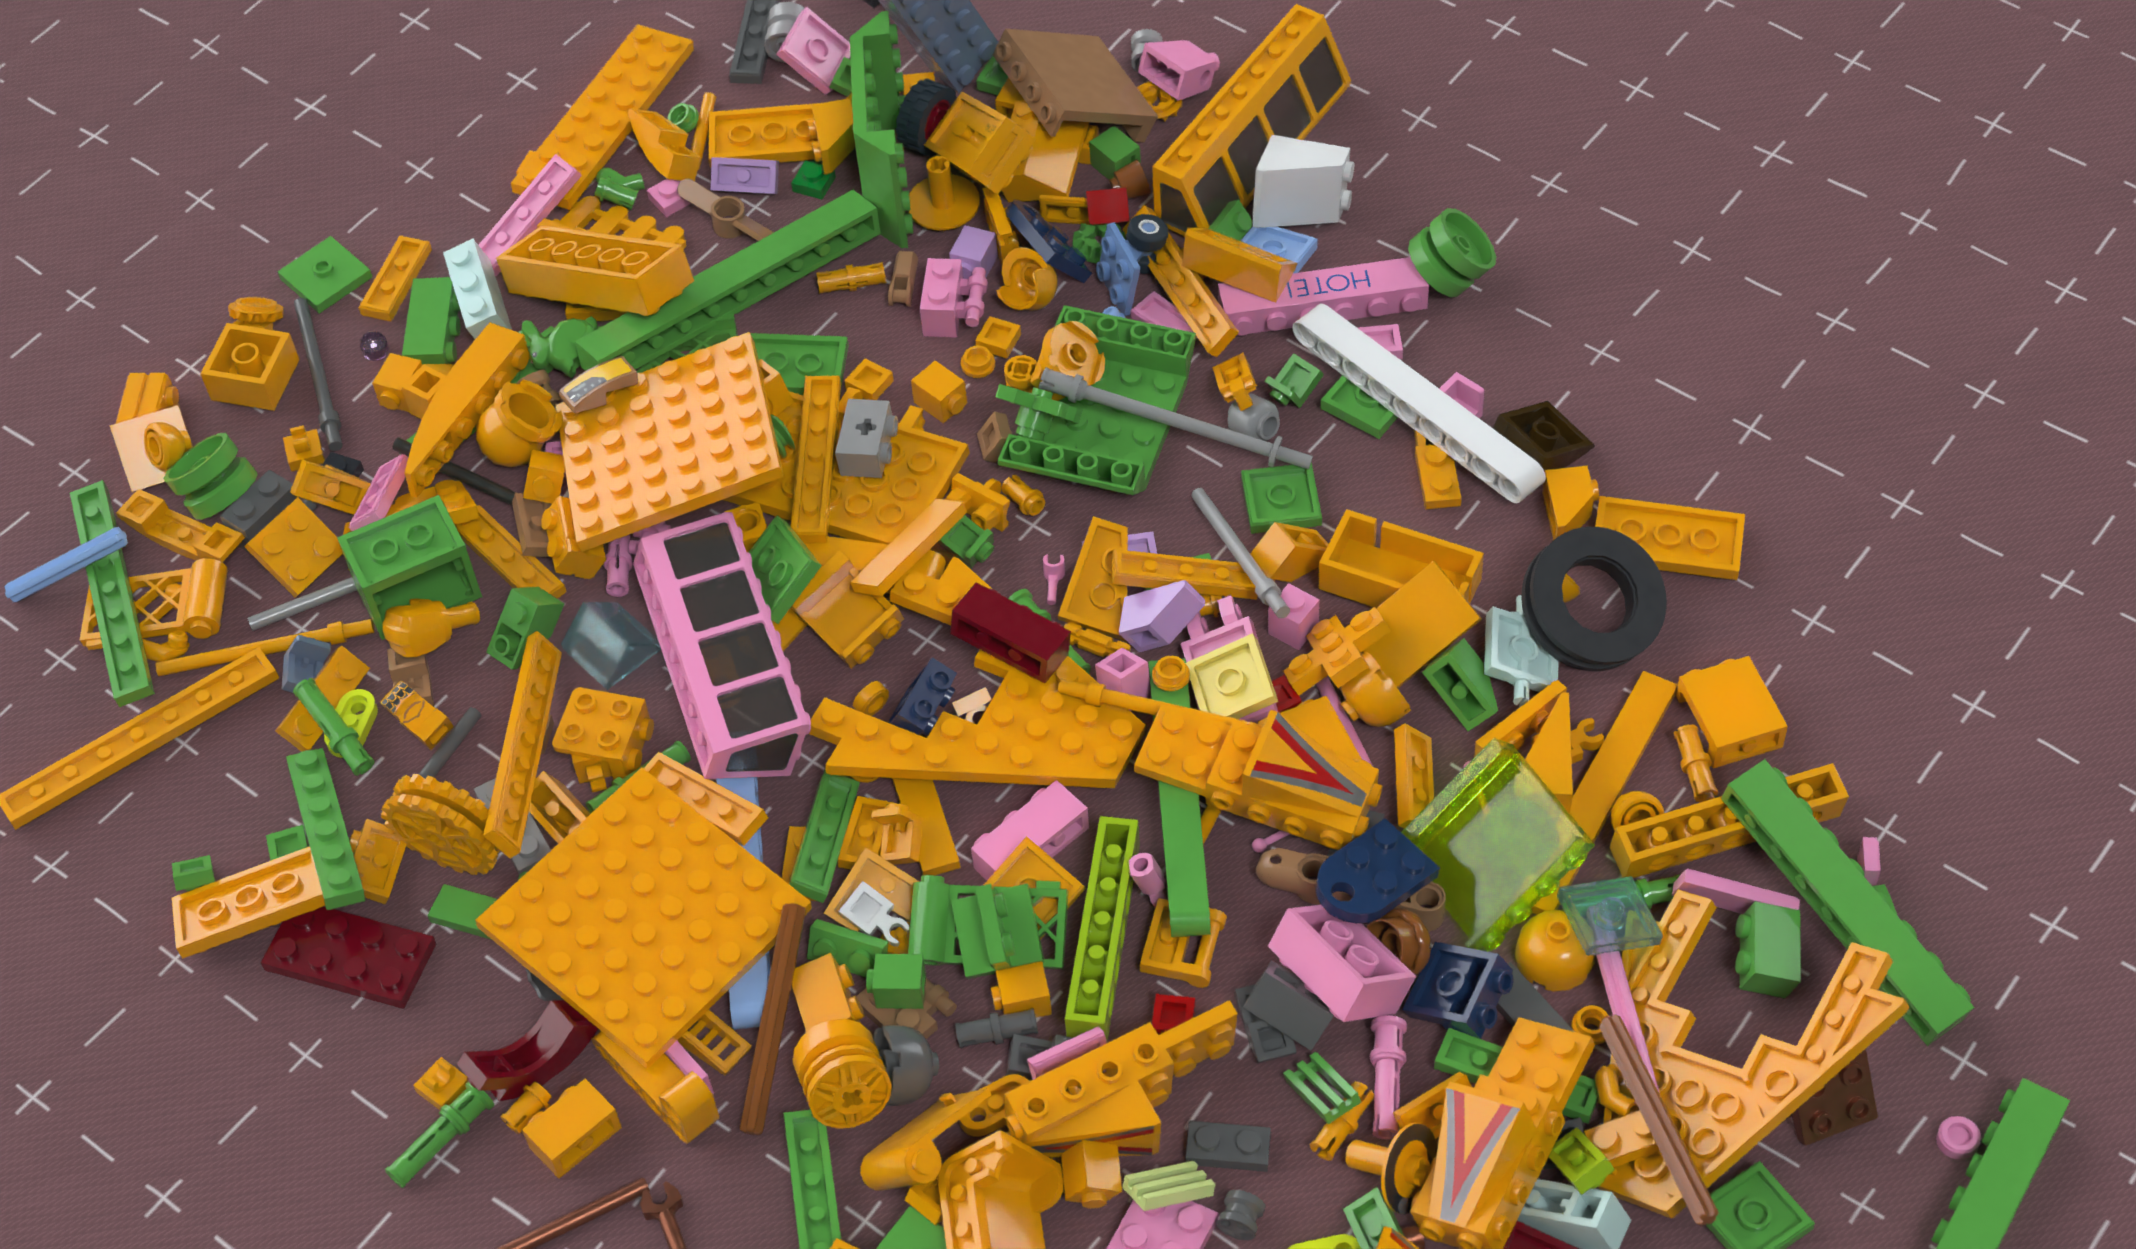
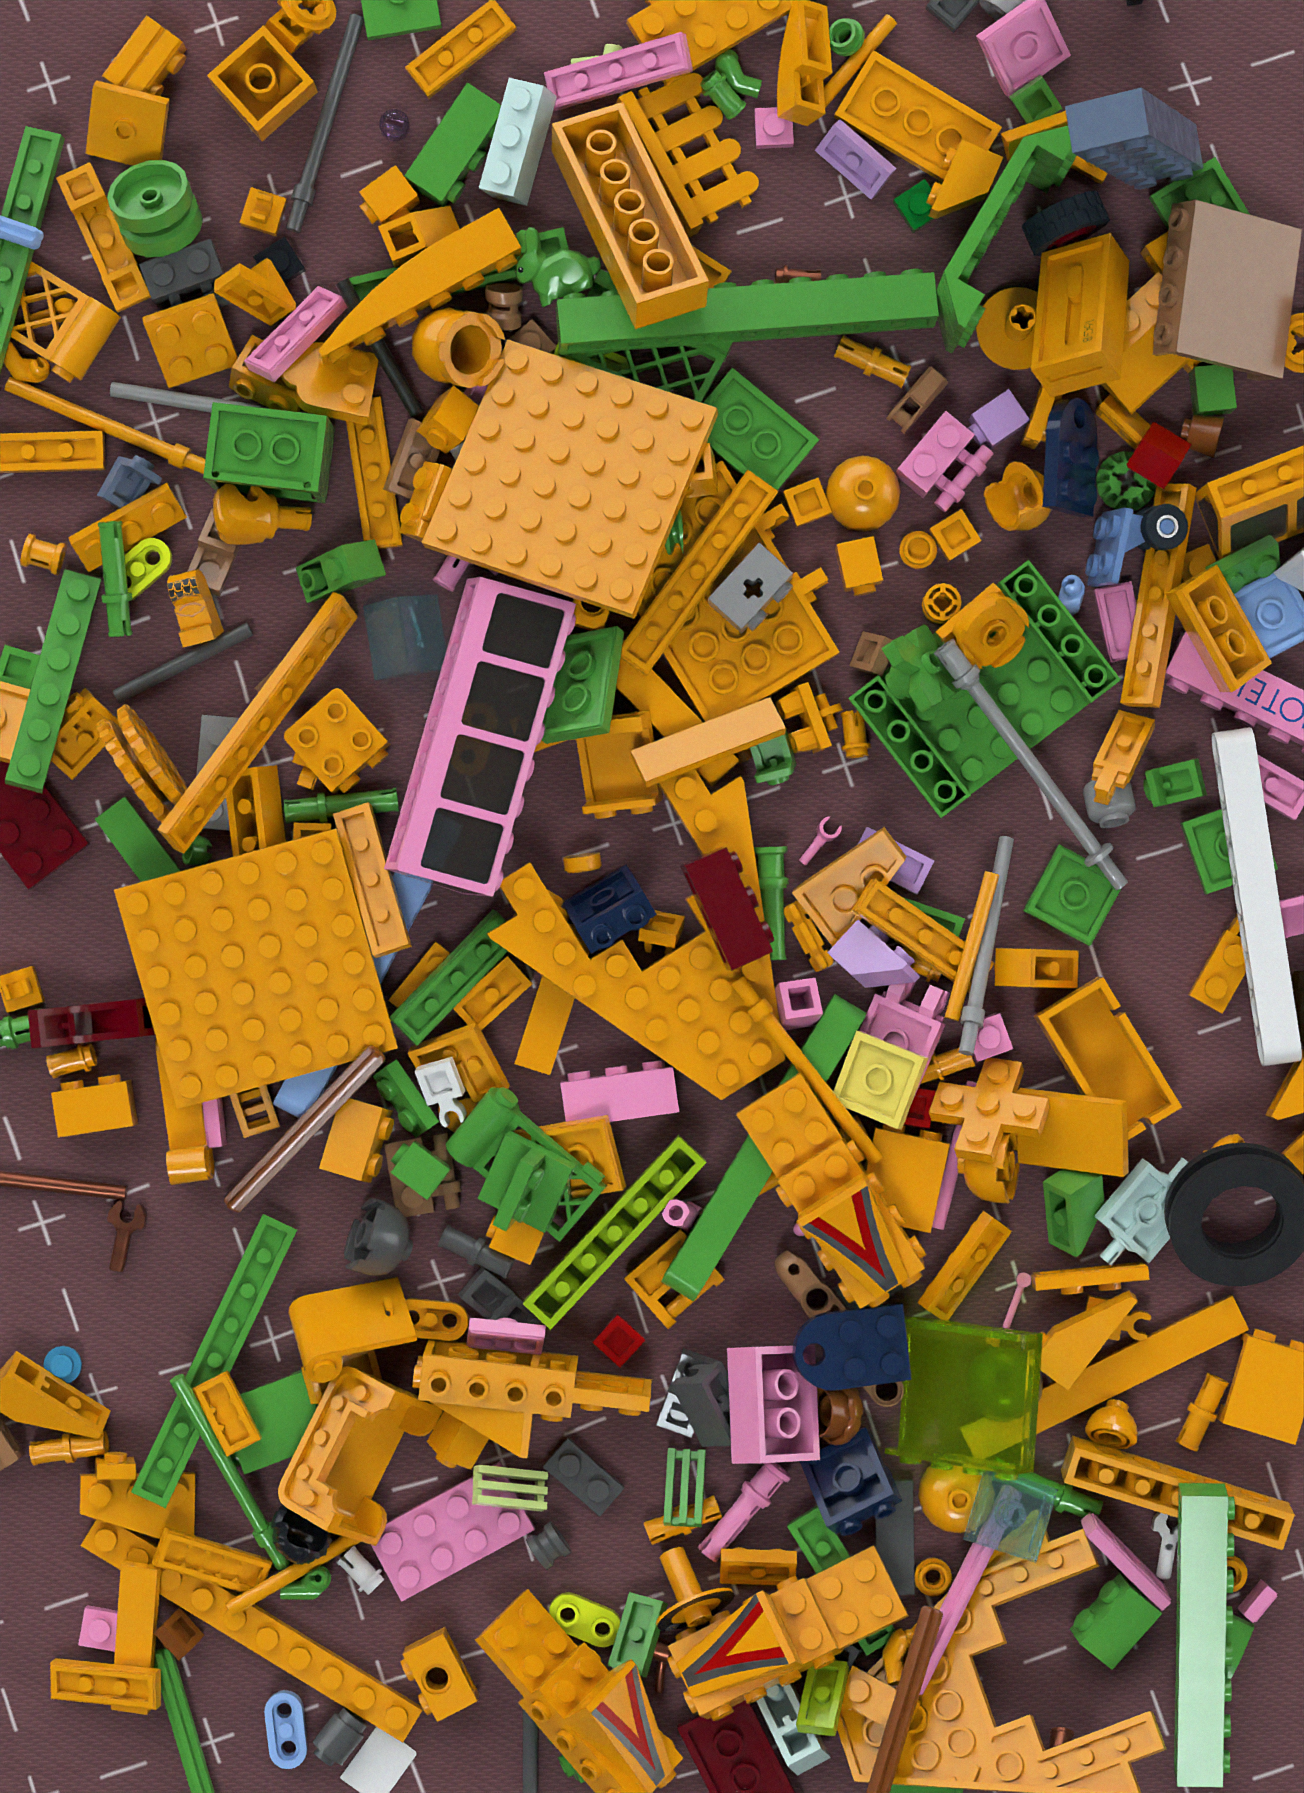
camera: 30 degrees right, 35 degrees up
light orange brick [144,422,191,471] -> none
slope [559,356,638,413] -> none
medium nougat piece [677,179,774,241] -> none
light orange wheel [793,1018,892,1129] -> none
light orange bracket [871,803,924,865] -> none
light orange plate [1152,656,1190,691] -> none
none -> light orange bush [20,533,67,576]
none -> light orange cylinder [825,455,901,532]
none -> light orange axle [920,1048,976,1084]
none -> light orange bar [944,871,999,1021]
none -> white bar [1151,1512,1178,1580]

